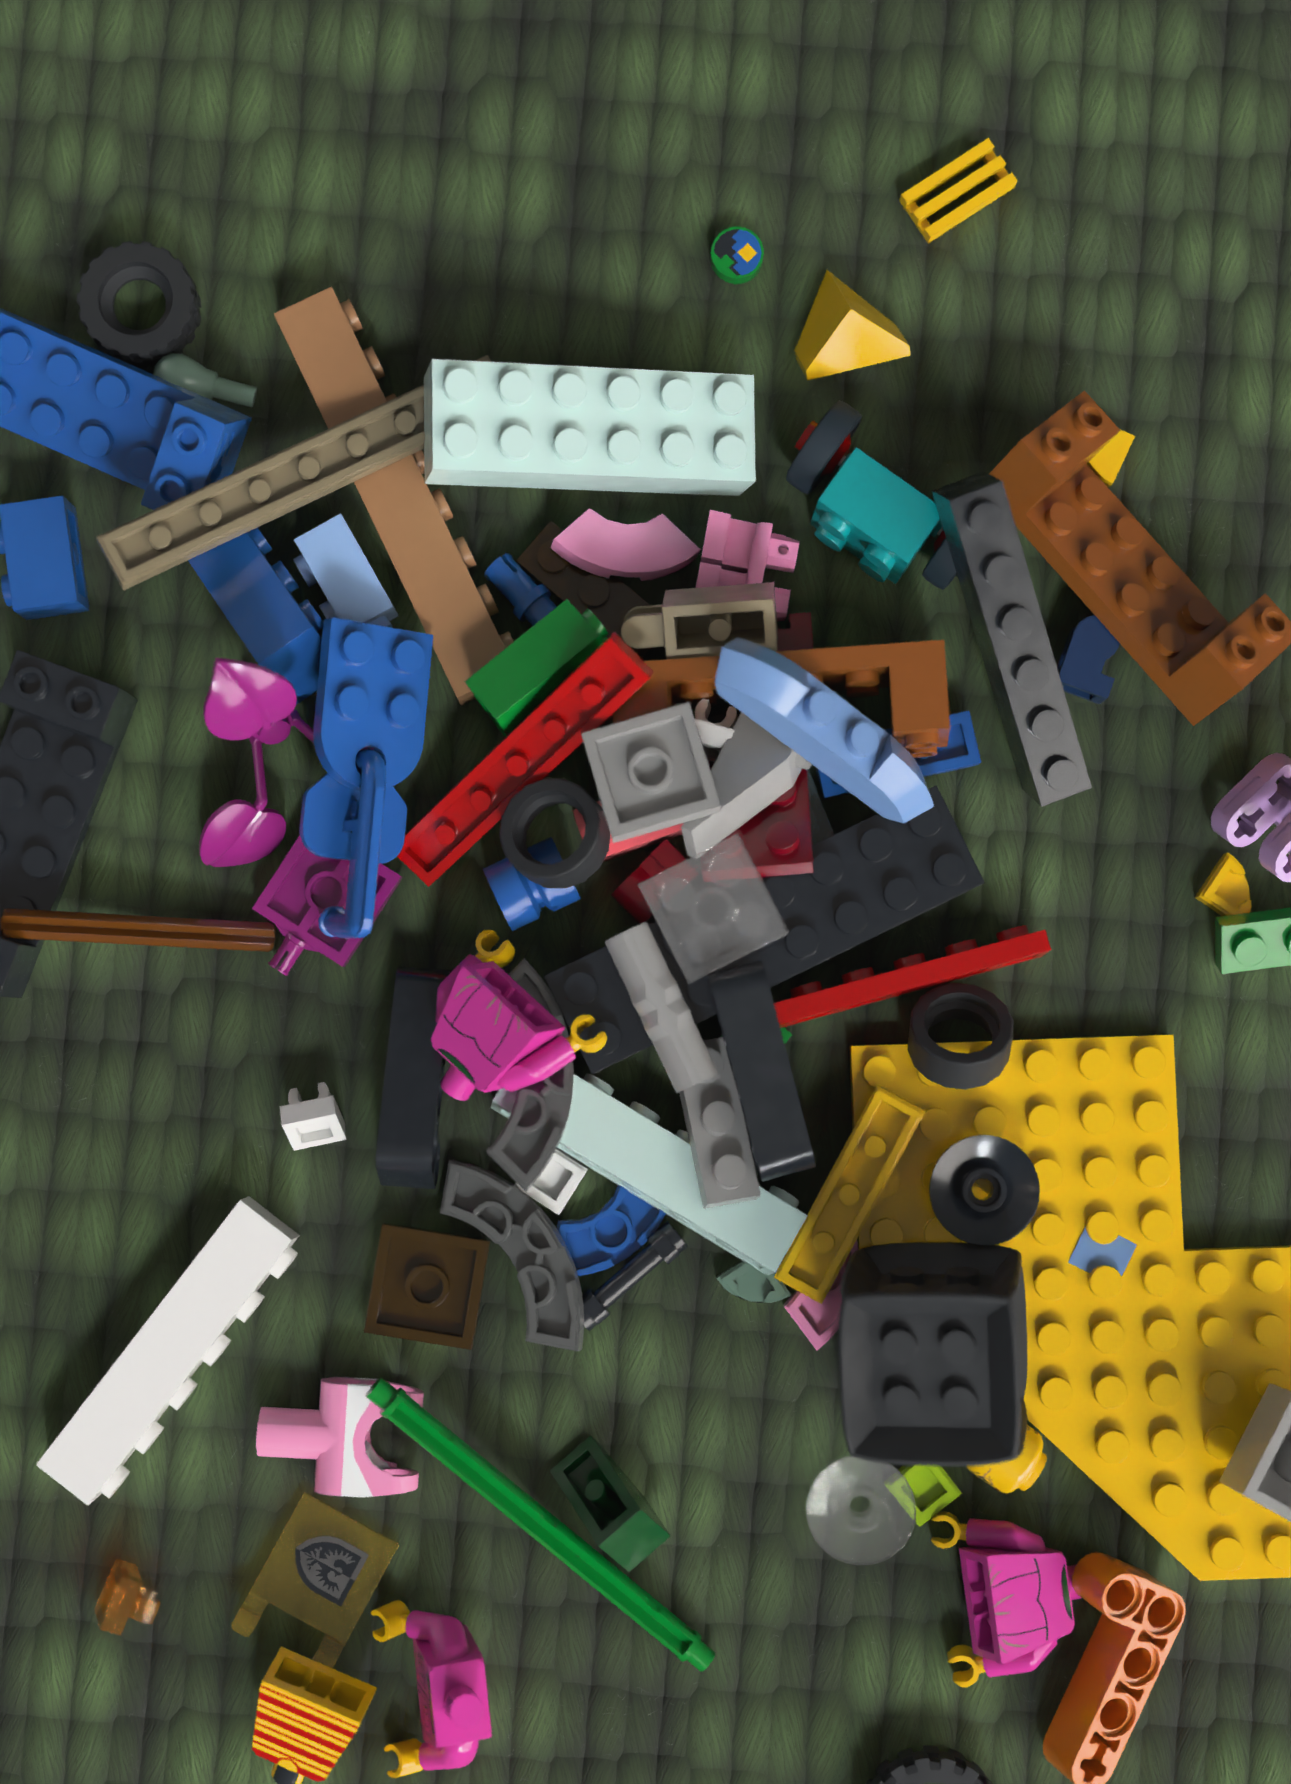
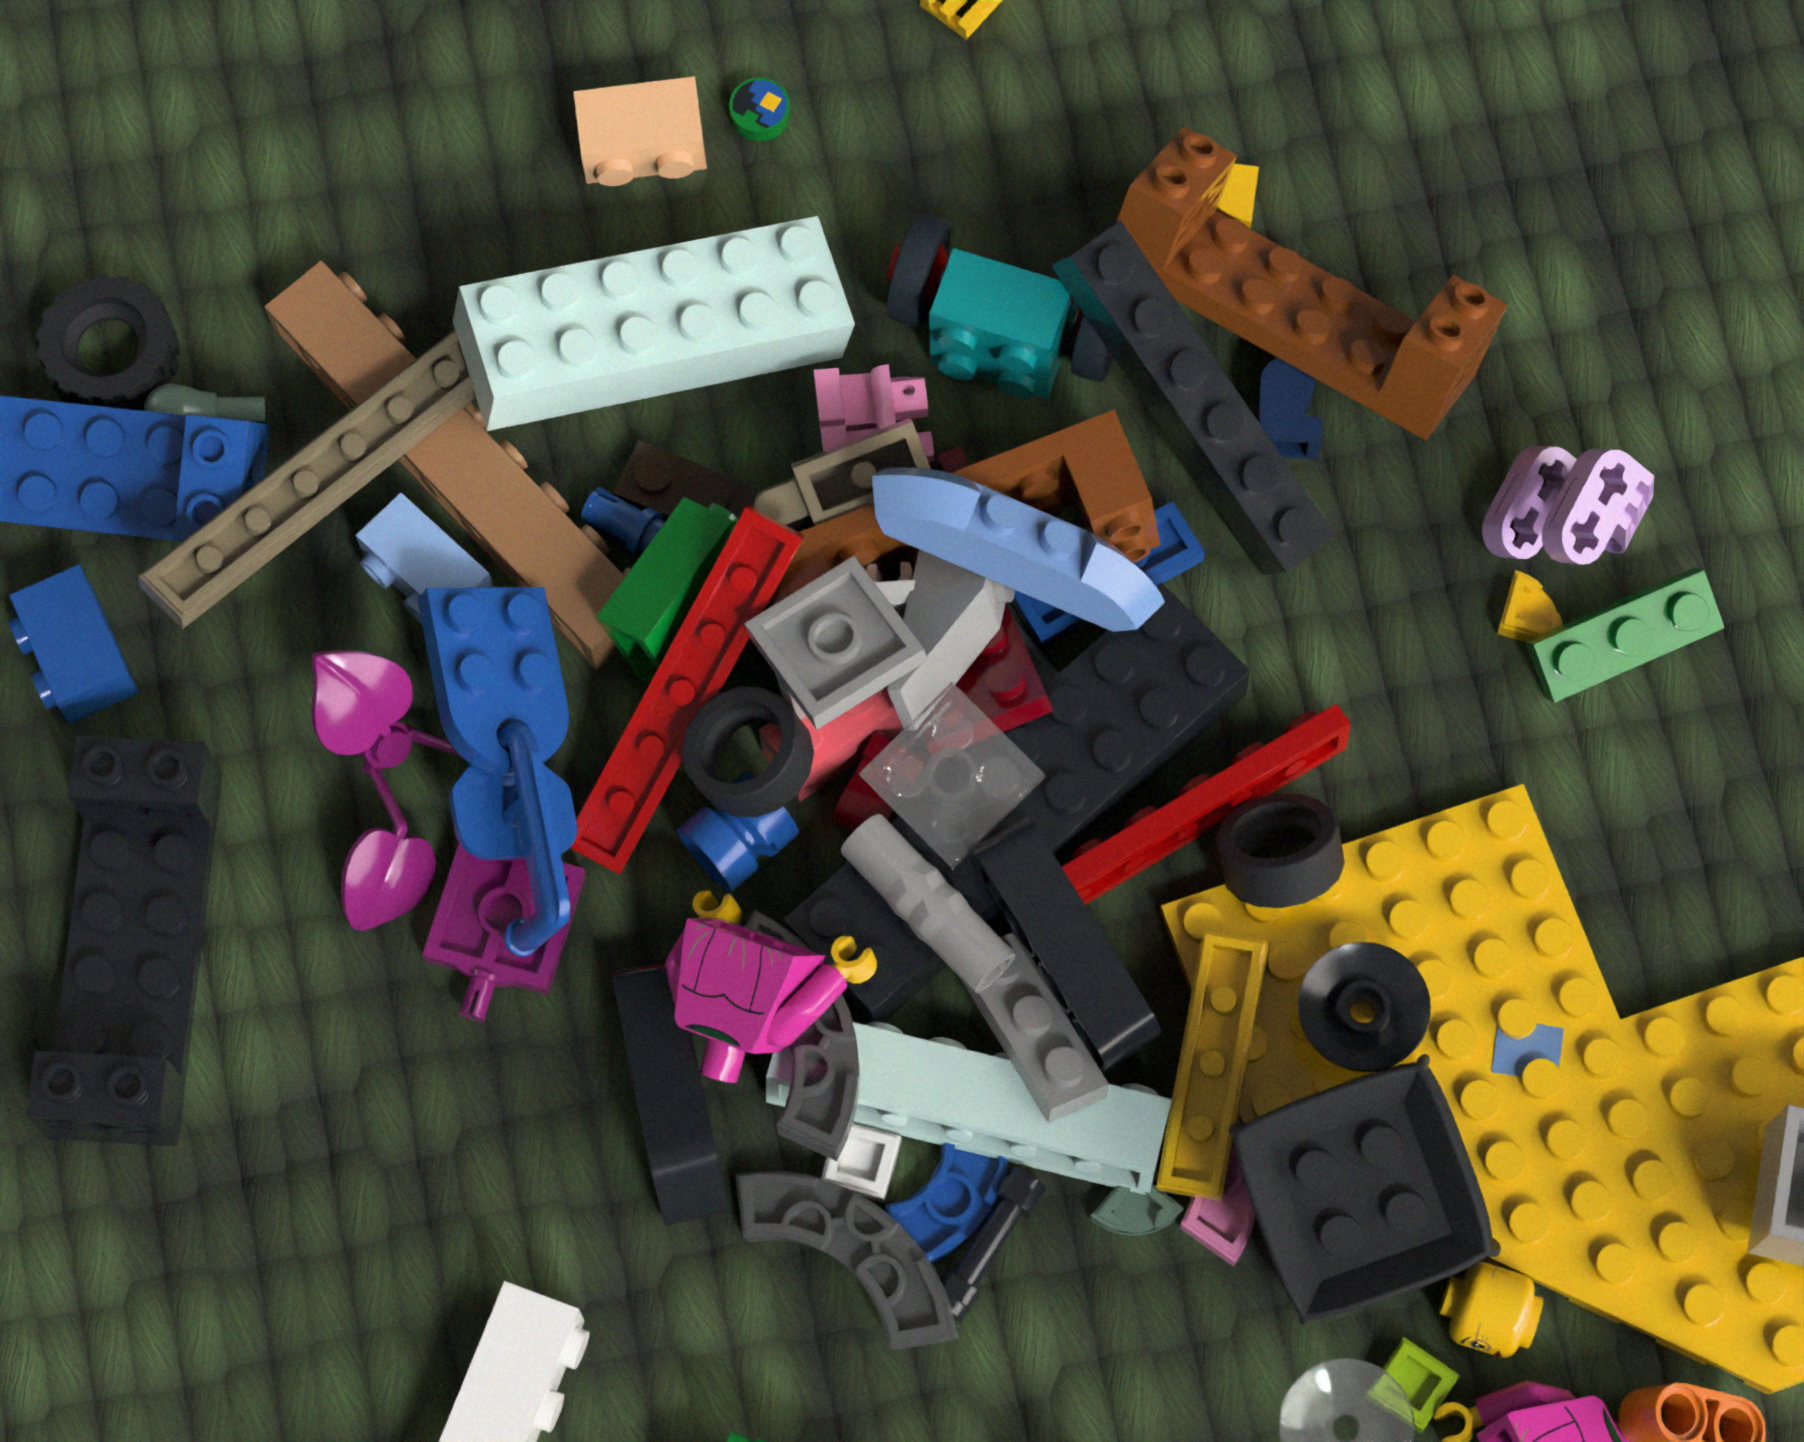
camera: 10 degrees left, 15 degrees down
reddish brown axle [1,908,275,952] -> none
blue wedge [188,527,323,705] -> none
white tile [280,1082,347,1151] -> none
dark brown plate [364,1222,491,1350] -> none
bright pink tile [550,508,701,581] -> none
yellow slope [795,270,911,381] -> none
none -> light nougat brick [574,76,707,186]

